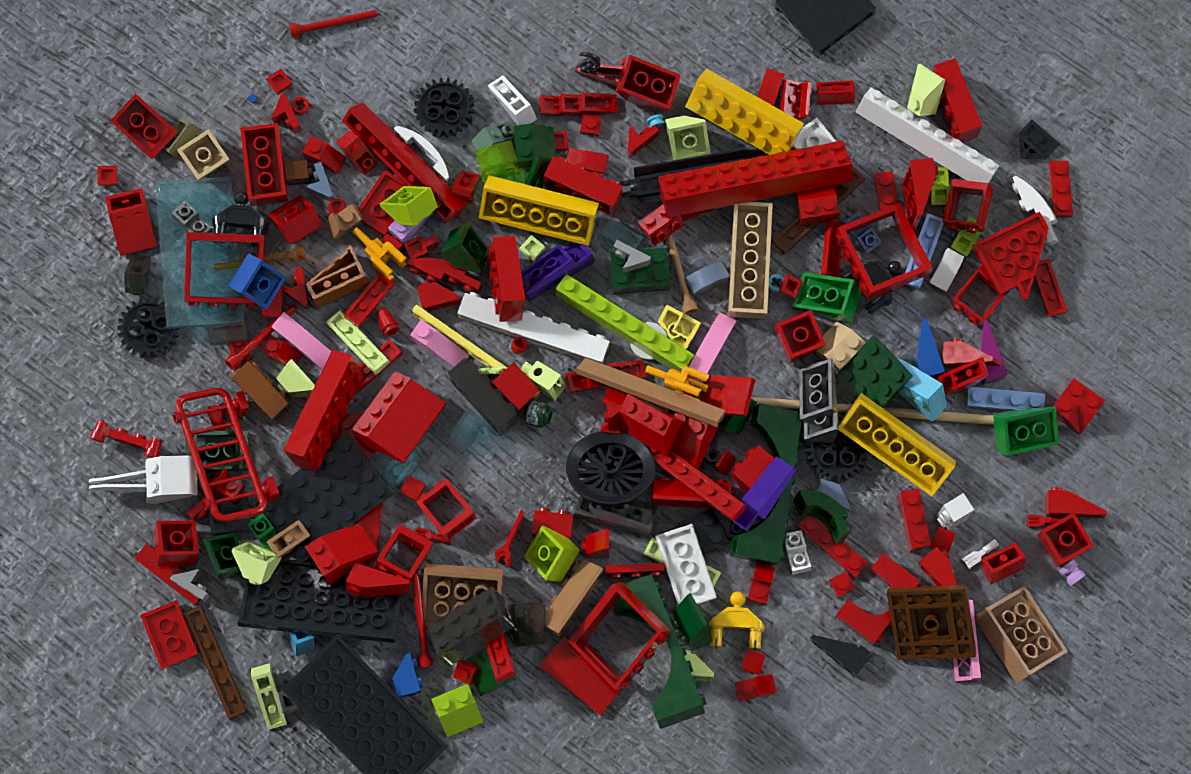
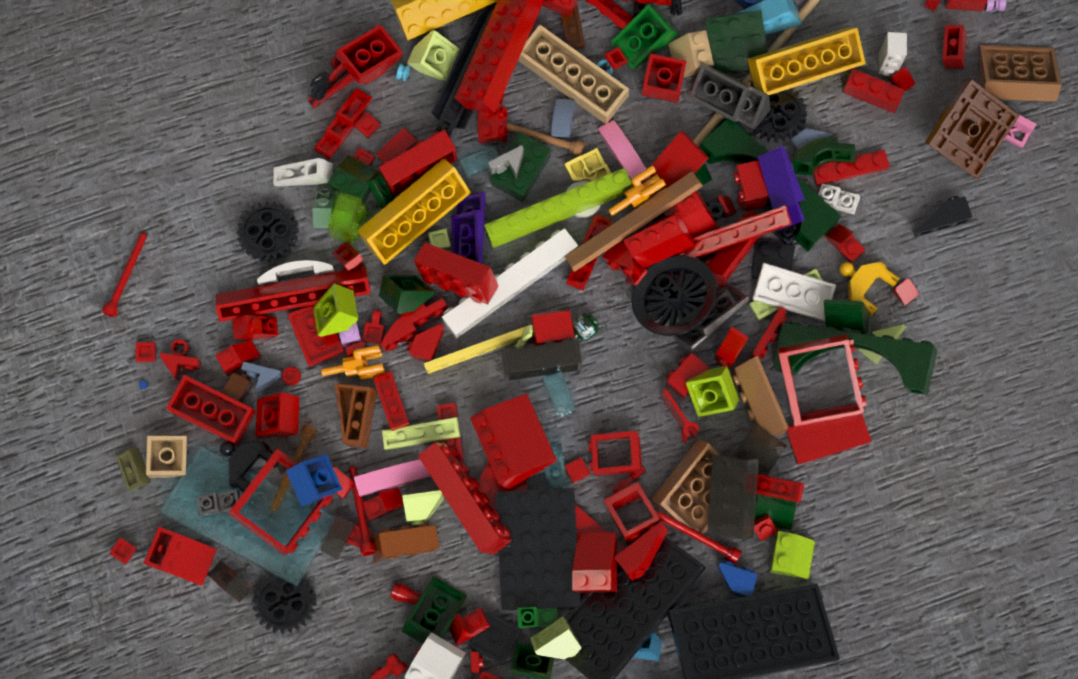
camera: 55 degrees left, 0 degrees up
red slope [109,93,178,159] -> none
red bar [173,388,279,522] -> none
medium nougat slope [267,520,310,558] -> none
red slope [283,268,309,309] -> none
medium nougat slope [325,204,364,241] -> none
red cone [375,307,399,336] -> none
bright pink slope [410,320,469,371] -> none
red hinge [511,338,527,355] -> none
yellowish green torso [521,361,566,402] -> none
red slope [627,125,659,158] -> none
red slope [734,674,777,702] -> none
red plate [829,571,856,598] -> none
red arch [835,553,920,646] -> none
red slope [919,546,957,586] -> none
white piece [962,539,999,569] -> none

